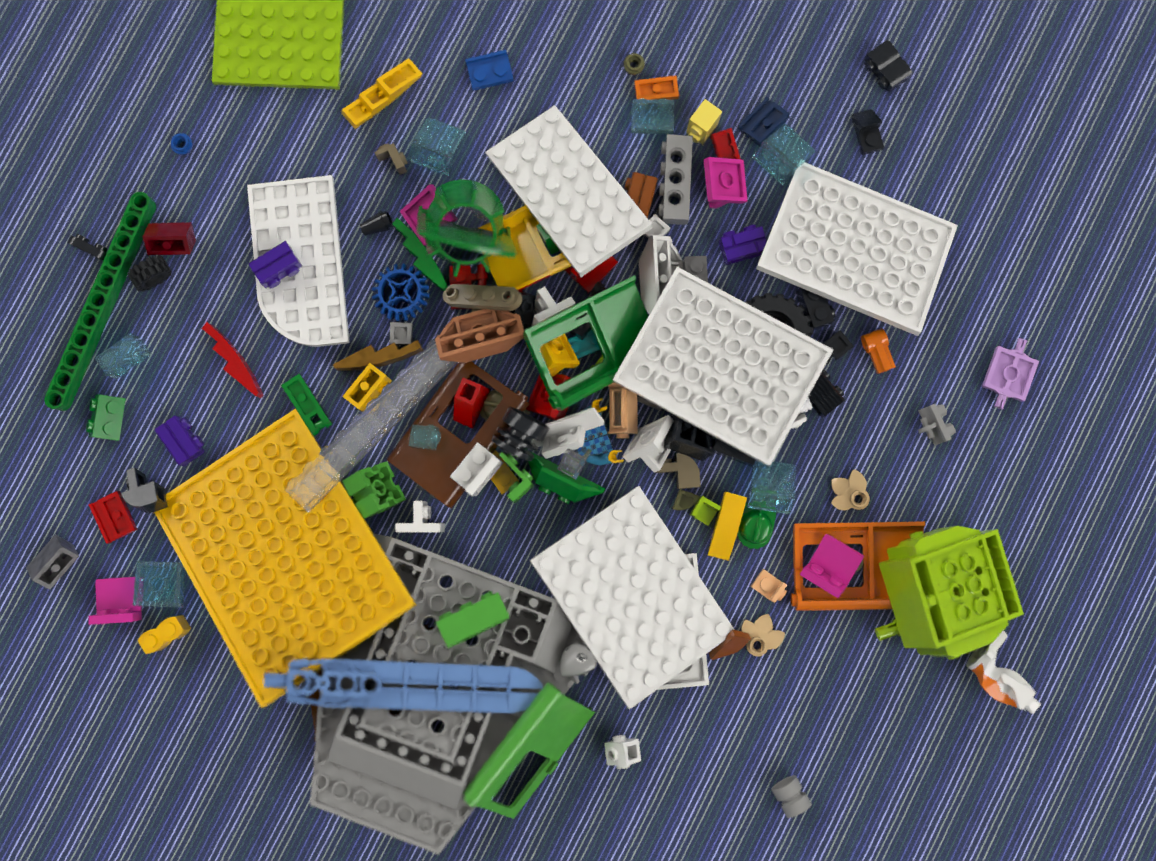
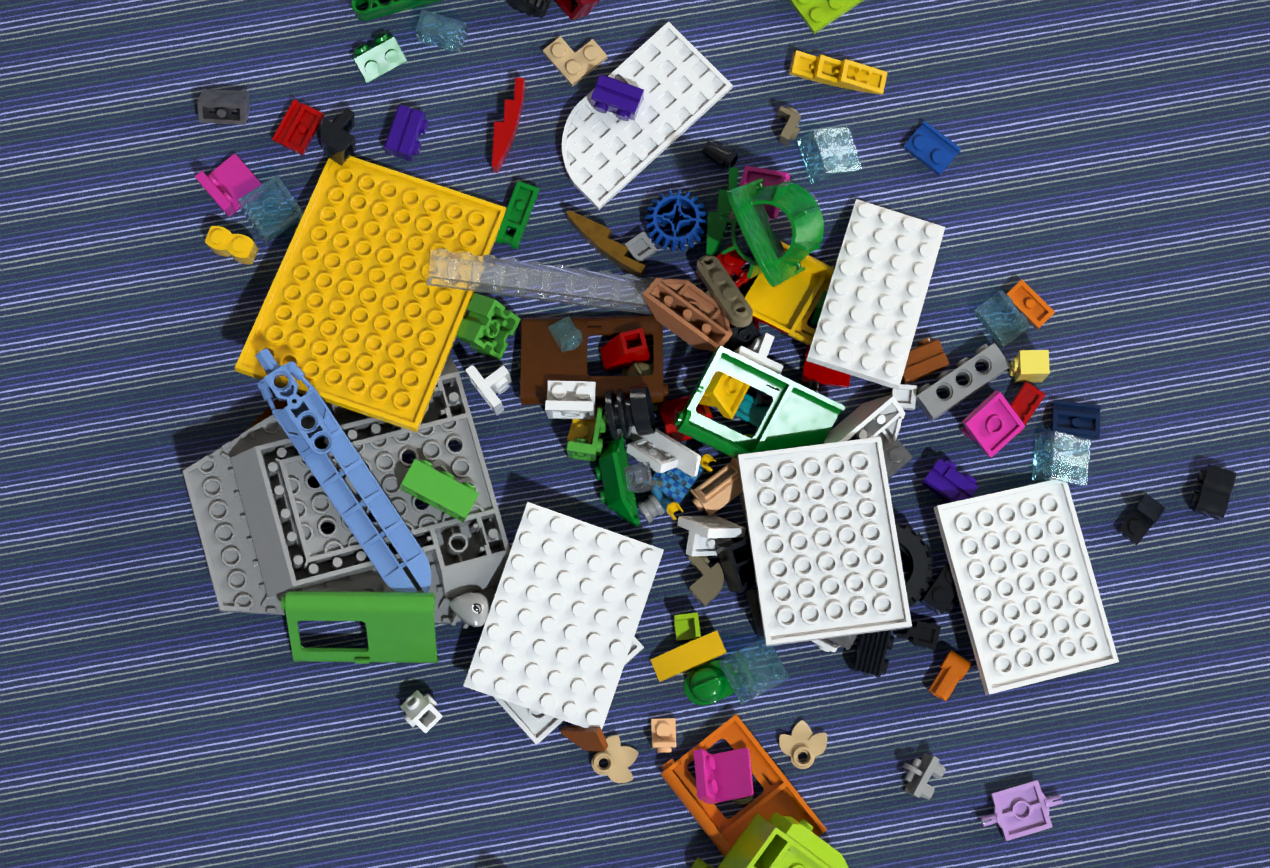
camera: 55 degrees right, 5 degrees down
yellow brick [342,363,392,414] -> none
olive plate [624,53,645,75] -> none
olive tile [672,489,700,510] -> none
none -> tan plate [543,36,608,87]
none -> light grey wheel [636,494,665,523]

